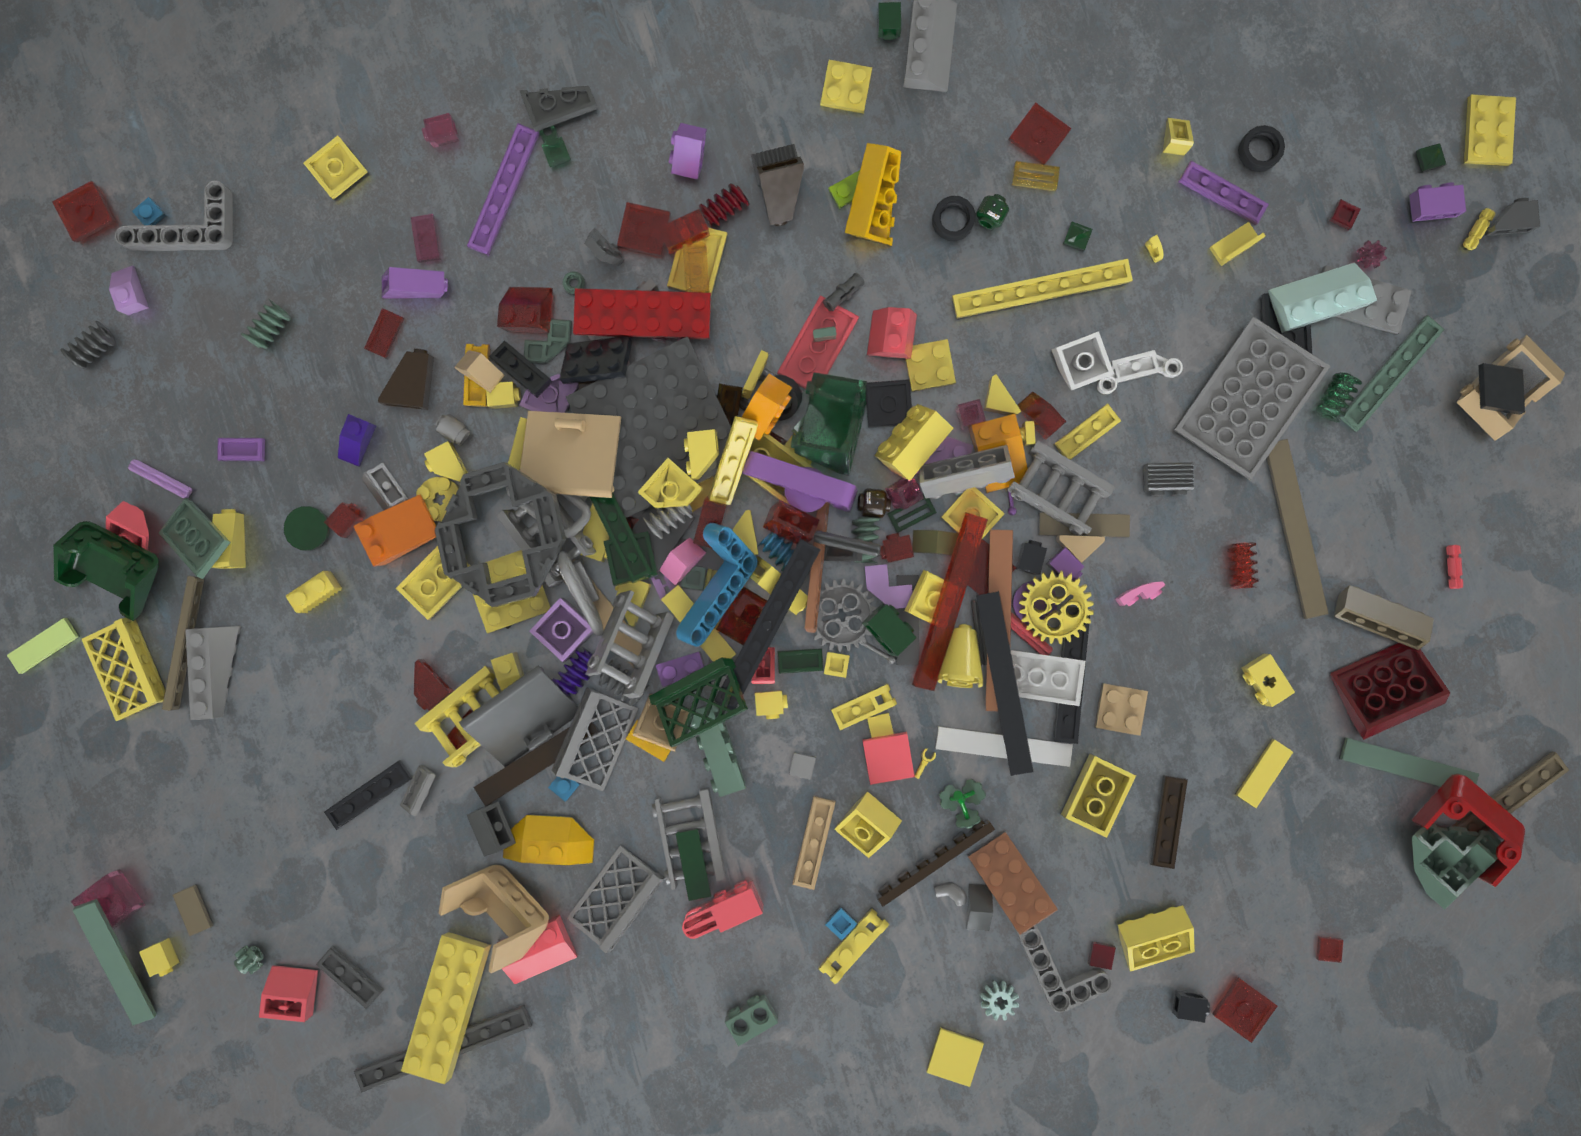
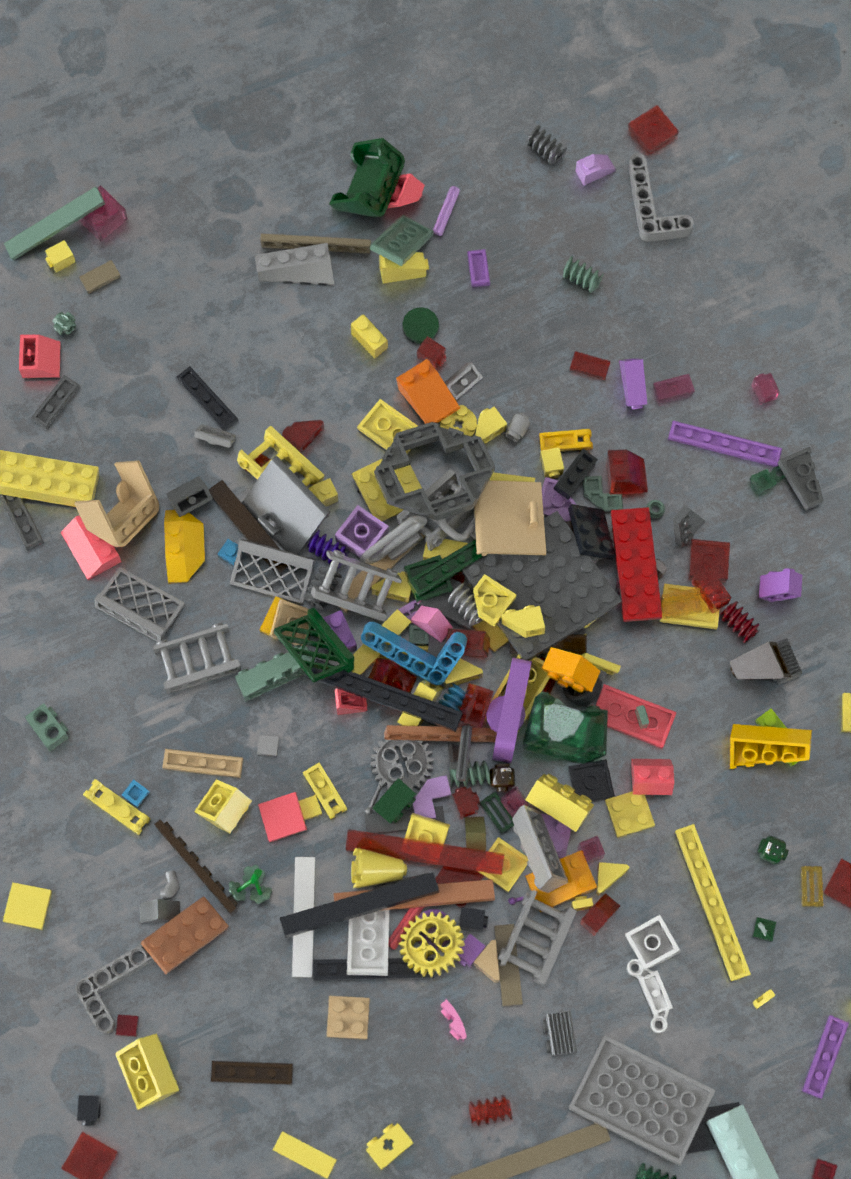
camera: 75 degrees right, 15 degrees down
yellowish green tile [7,618,79,674] -> none
light yellow fence [81,618,165,721] -> none
dark azure plate [132,197,167,225] -> none
light yellow plate [303,135,368,200] -> none
dark purple slope [338,414,376,467] -> none
dark brown slope [378,349,434,410] -> none
tan slope [455,350,504,393] -> none
dark green tile [676,828,711,901] -> none
coral brick [682,880,764,939] -> none
light yellow tile [708,416,758,505] -> none
light yellow brick [755,690,788,719] -> none
dark green tile [777,648,824,674] -> none
dark grey pin [823,273,864,311] -> none
light yellow plate [824,652,850,678] -> none
light yellow hand [914,748,936,779] -> none
black tyre [932,196,976,241] -> none
light aqua gear [980,981,1019,1021] -> none
light yellow tile [1053,403,1121,460] -> none
light yellow brick [1061,753,1136,838] -> none
light yellow panel [1209,222,1266,266] -> none

